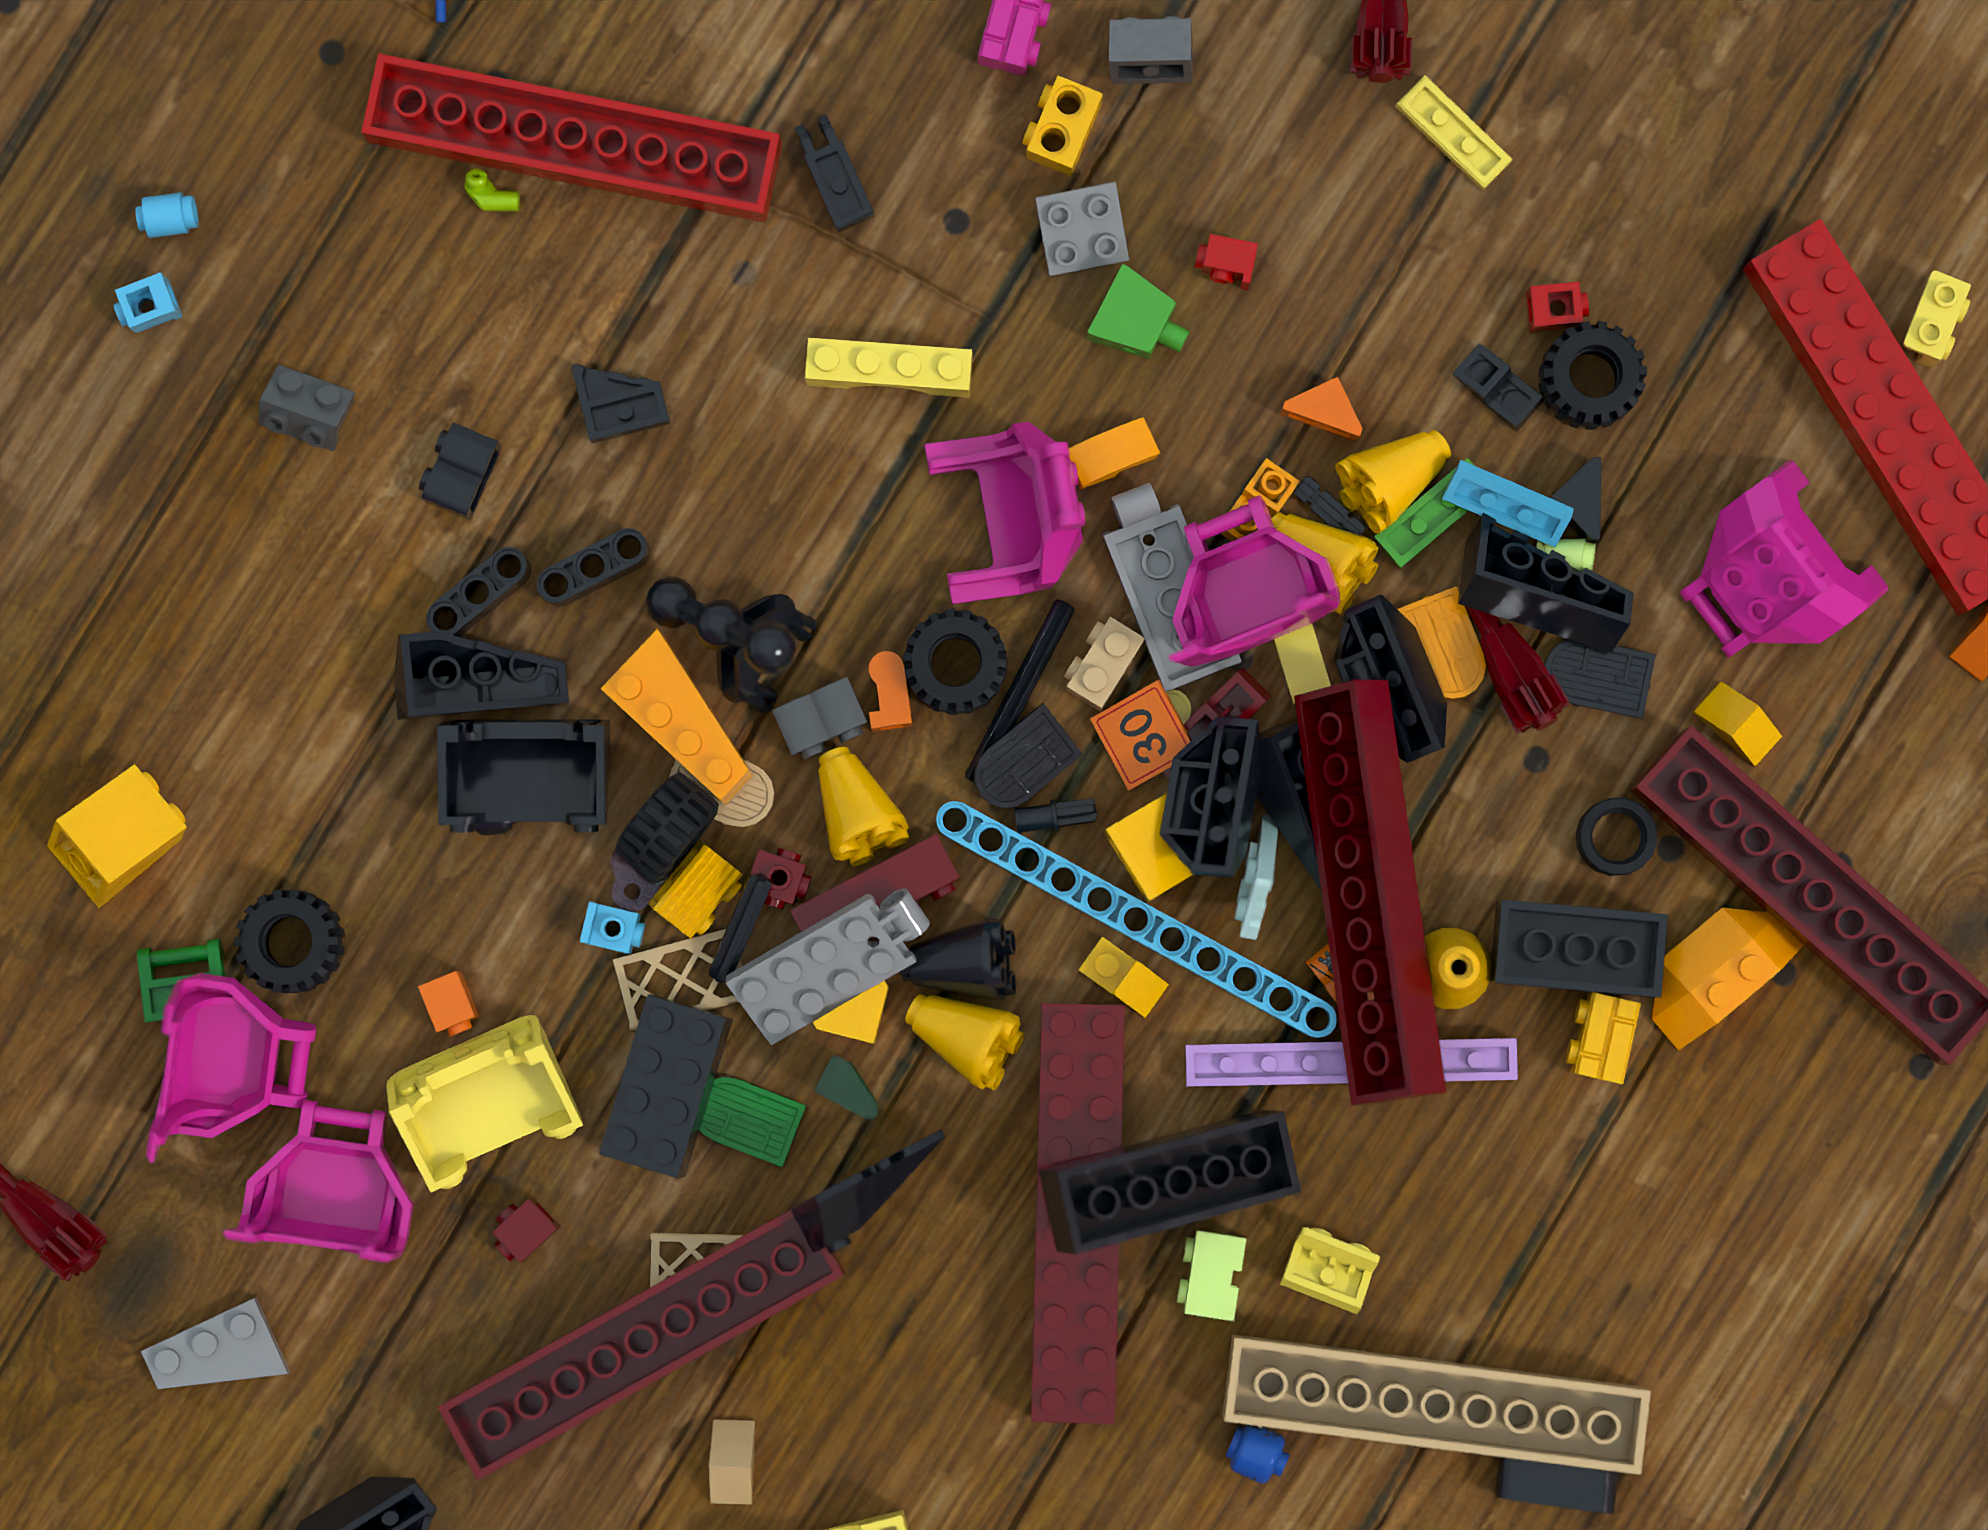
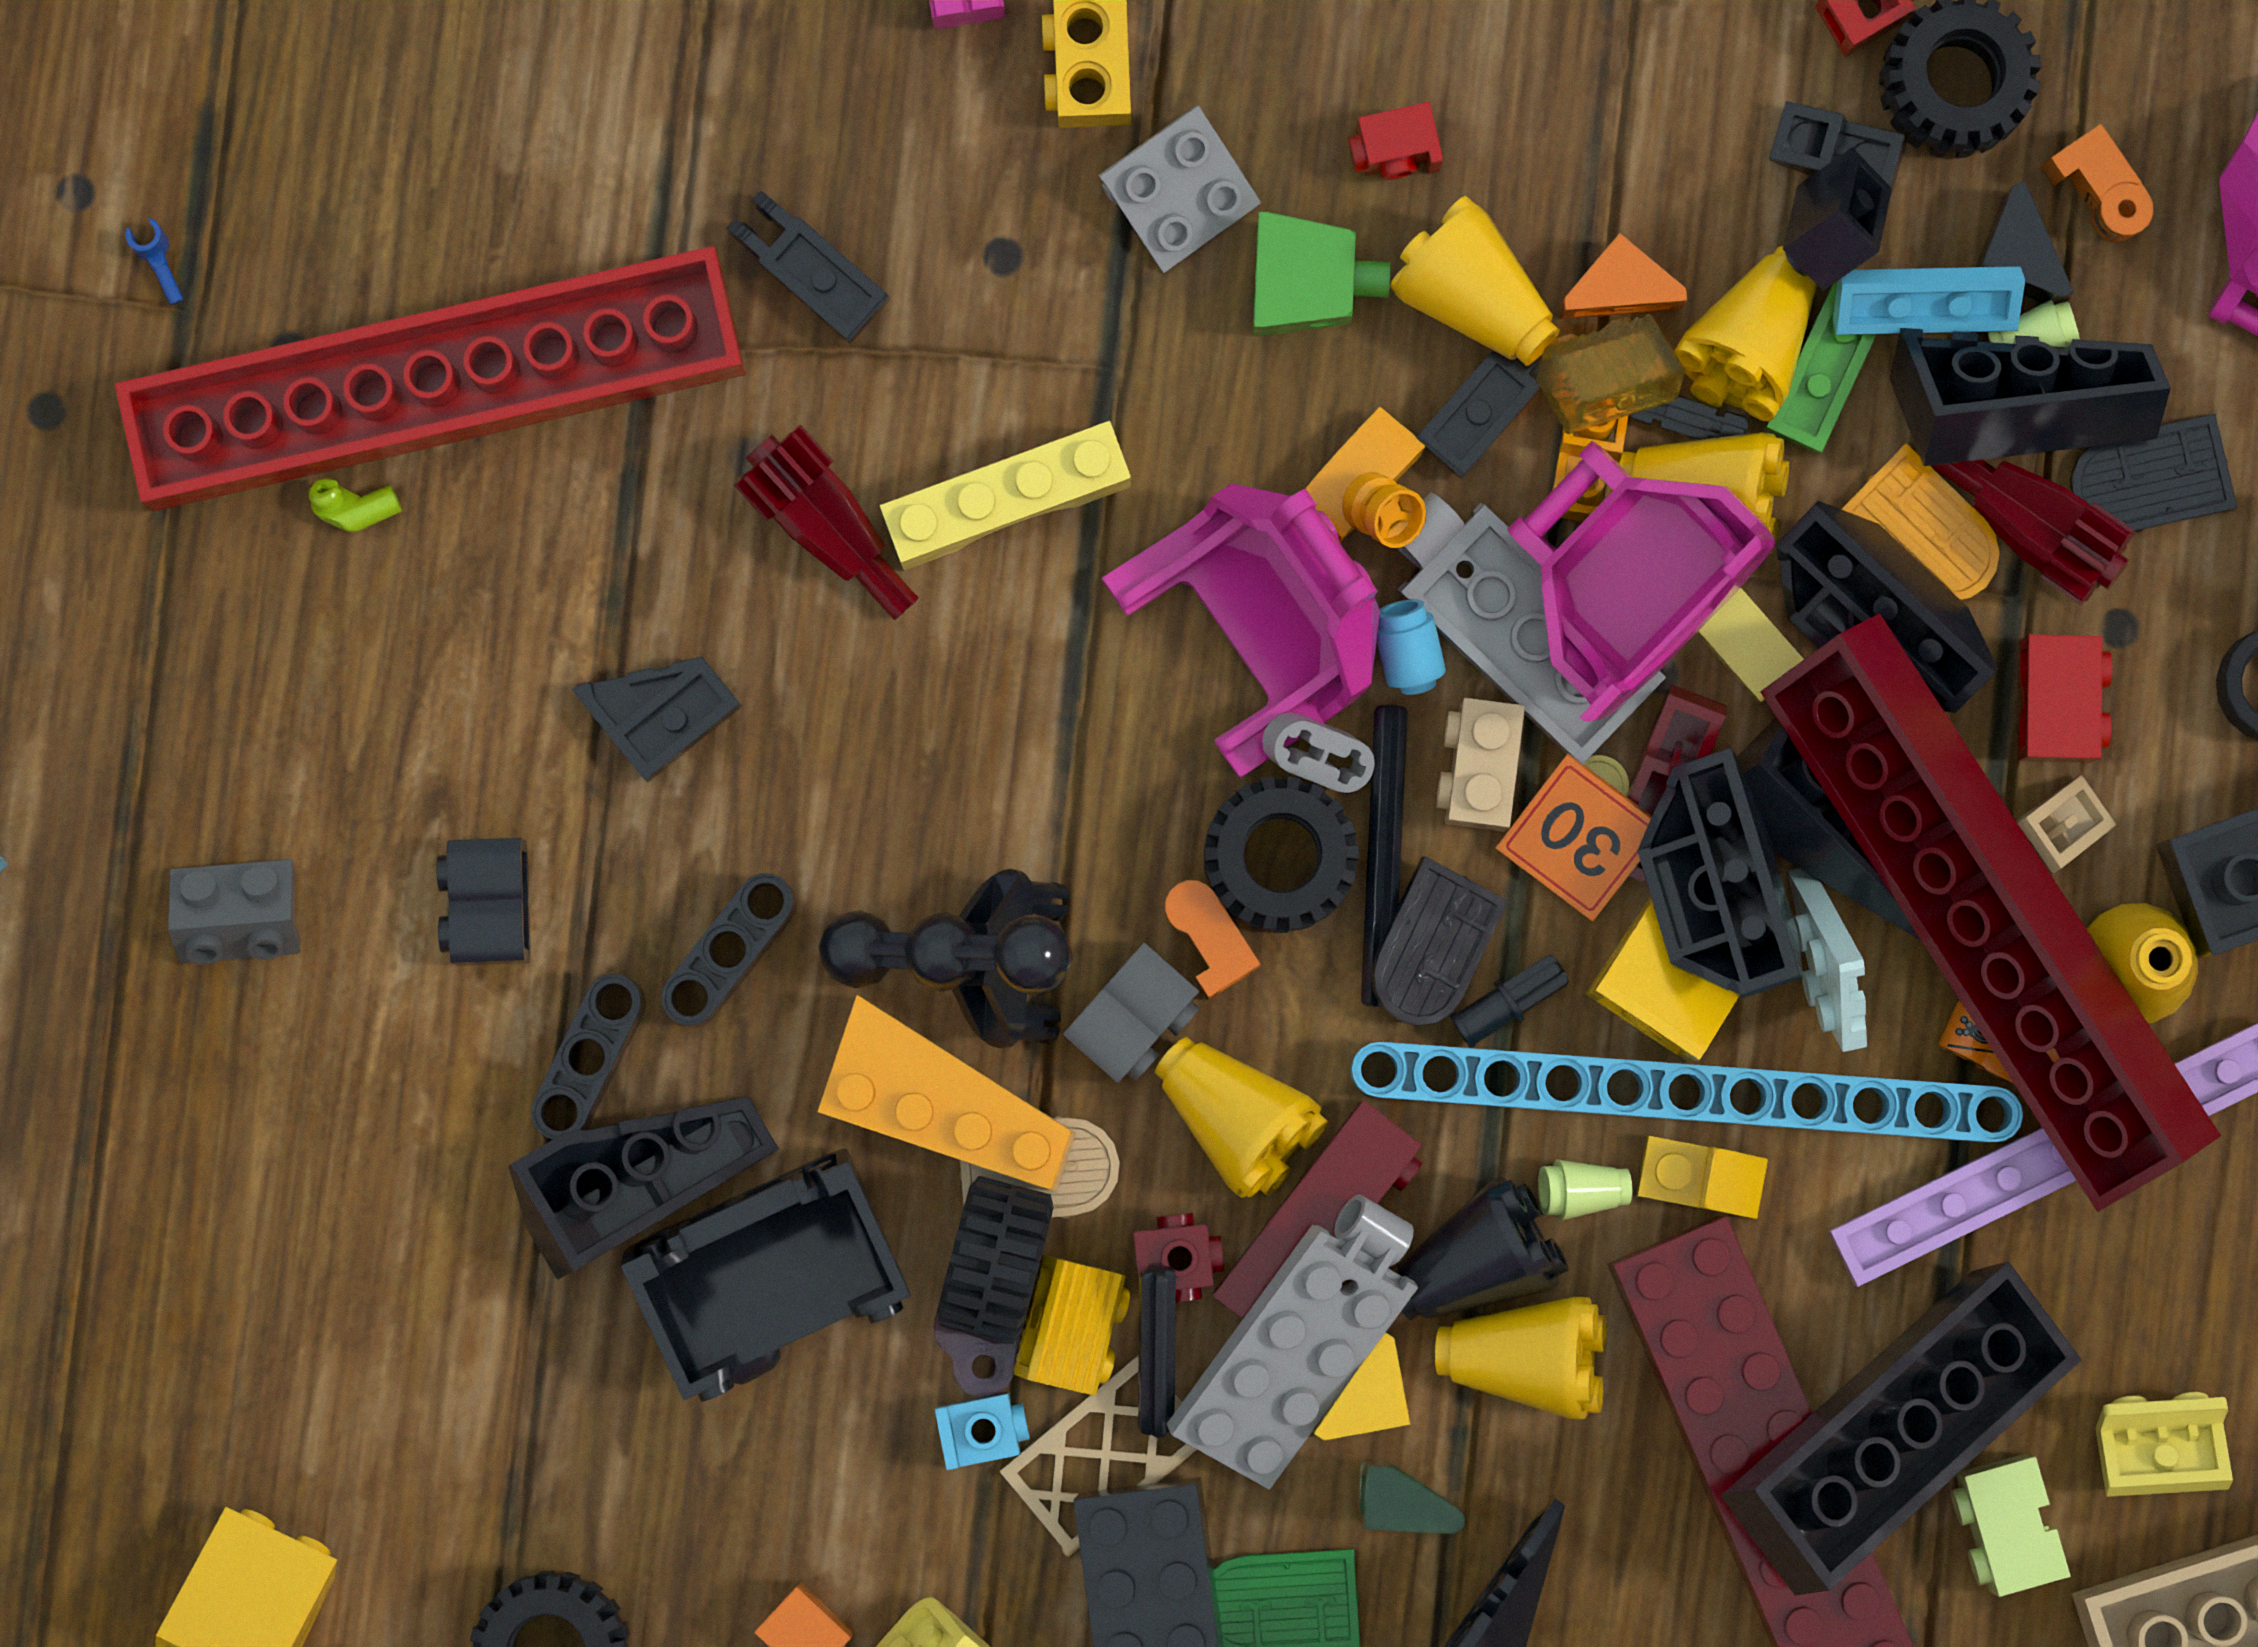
camera: 30 degrees left, 0 degrees up
none -> dark red piece [733,425,919,620]
none -> light grey beam [1262,712,1375,793]
none -> light orange wheel [1342,472,1426,548]
none -> medium azure brick [1377,599,1446,695]
none -> yellow cone [1390,196,1560,366]
none -> black hinge [1416,338,1558,480]
none -> clear yellow brick [1536,314,1686,434]
none -> yellowish green cone [1538,1159,1632,1221]
none -> black brick [1783,147,1892,291]
none -> tan slope [2015,775,2116,874]
none -> red brick [2017,634,2112,763]
none -> orange leg [2041,124,2153,242]

